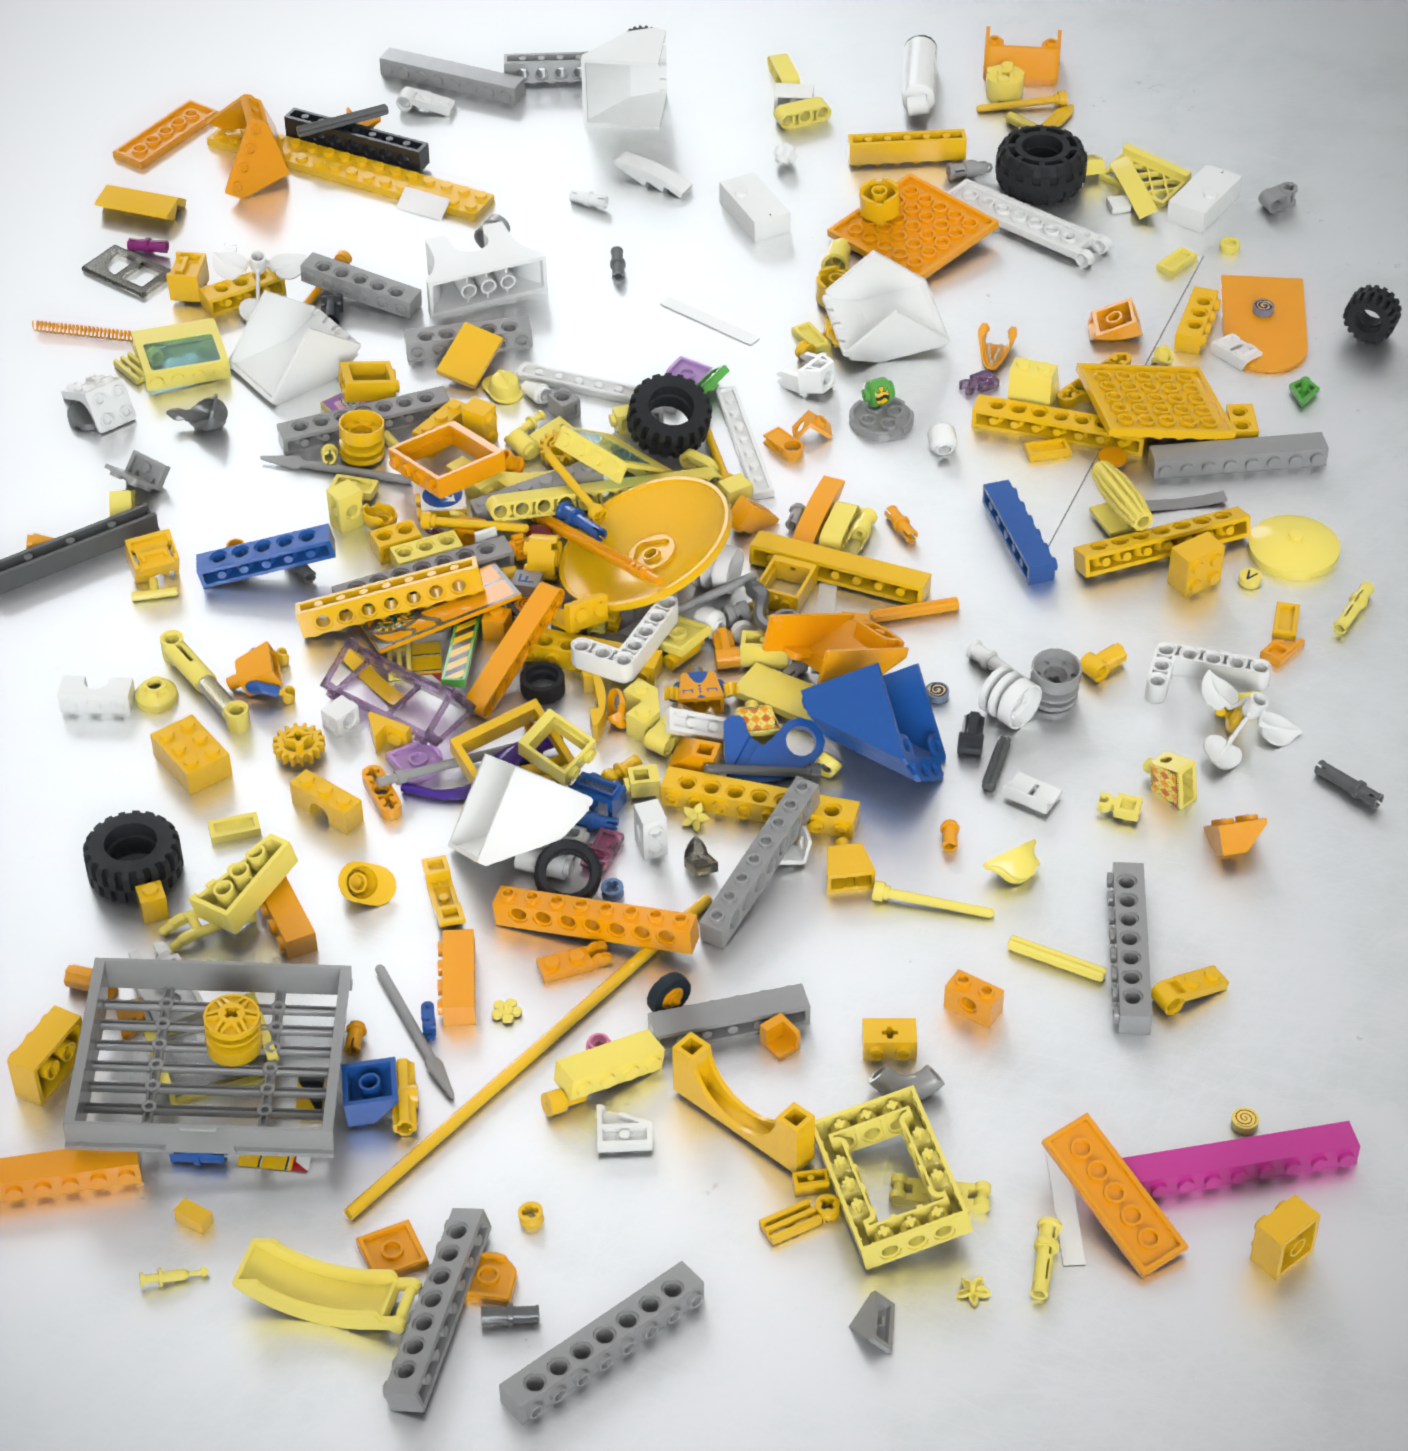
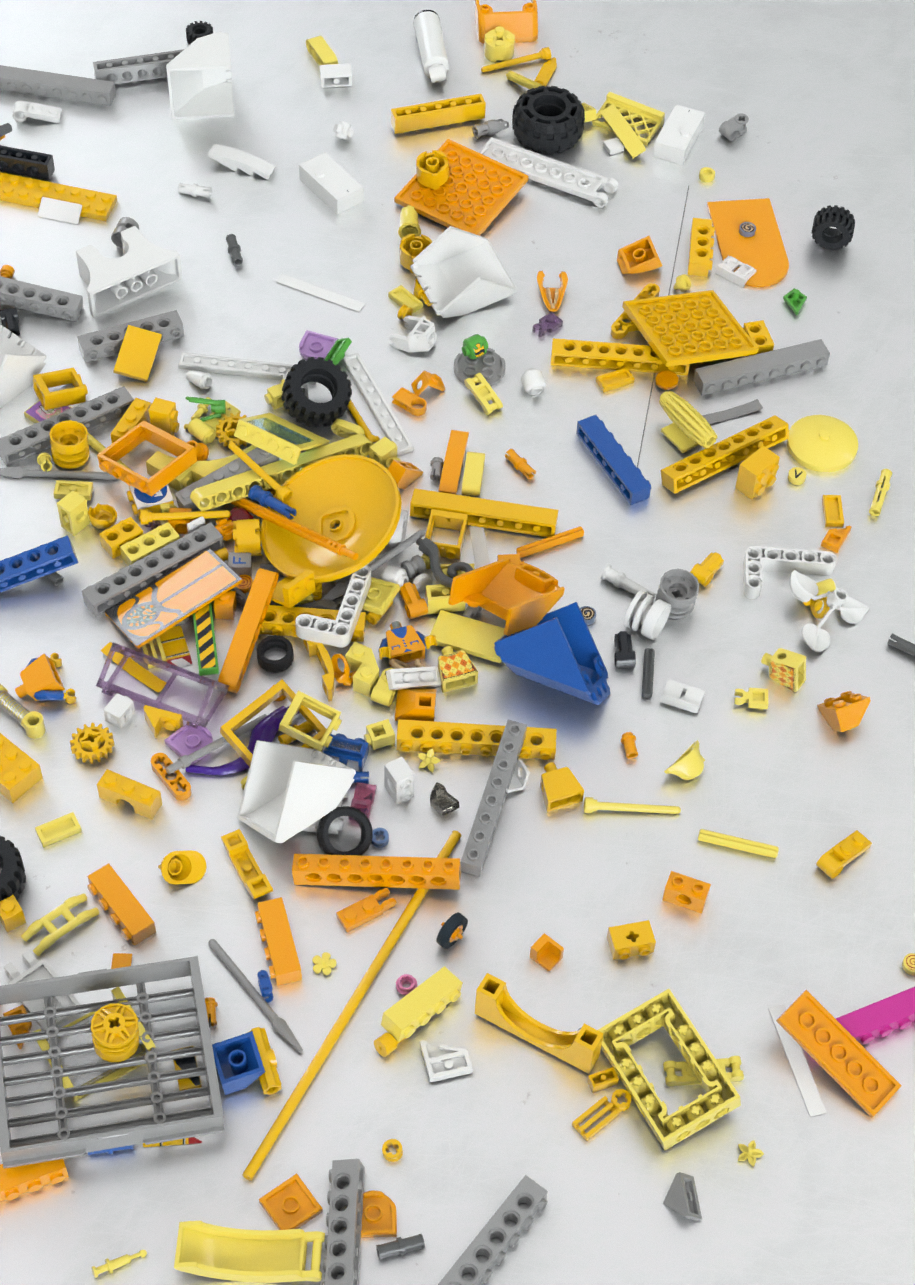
camera: 15 degrees left, 10 degrees up
yellow piece [174,1198,214,1235] -> none
light yellow wedge [188,833,298,934] -> none
yellow brick [295,556,484,638] -> none
light yellow piece [481,369,523,404] -> none
light grey brick [547,387,581,422] -> none
yellow pin [600,754,643,781] -> none
light grey brick [648,983,810,1052] -> none
dark grey piece [703,763,821,783] -> none
blue animal [722,715,825,783] -> none
light yellow beam [773,97,832,129] -> none
light yellow tile [816,751,843,778] -> none
light yellow piece [844,507,878,553] -> none
light grey cylinder [868,1063,945,1100] -> none
light yellow slope [1008,357,1059,407] -> none
light yellow pin [1030,1217,1062,1300] -> none
light grey brick [1107,862,1153,1034] -> none
light yellow tile [1156,247,1198,278] -> none
none -> bright green plant [185,396,226,421]
none -> light yellow plate [464,373,503,415]

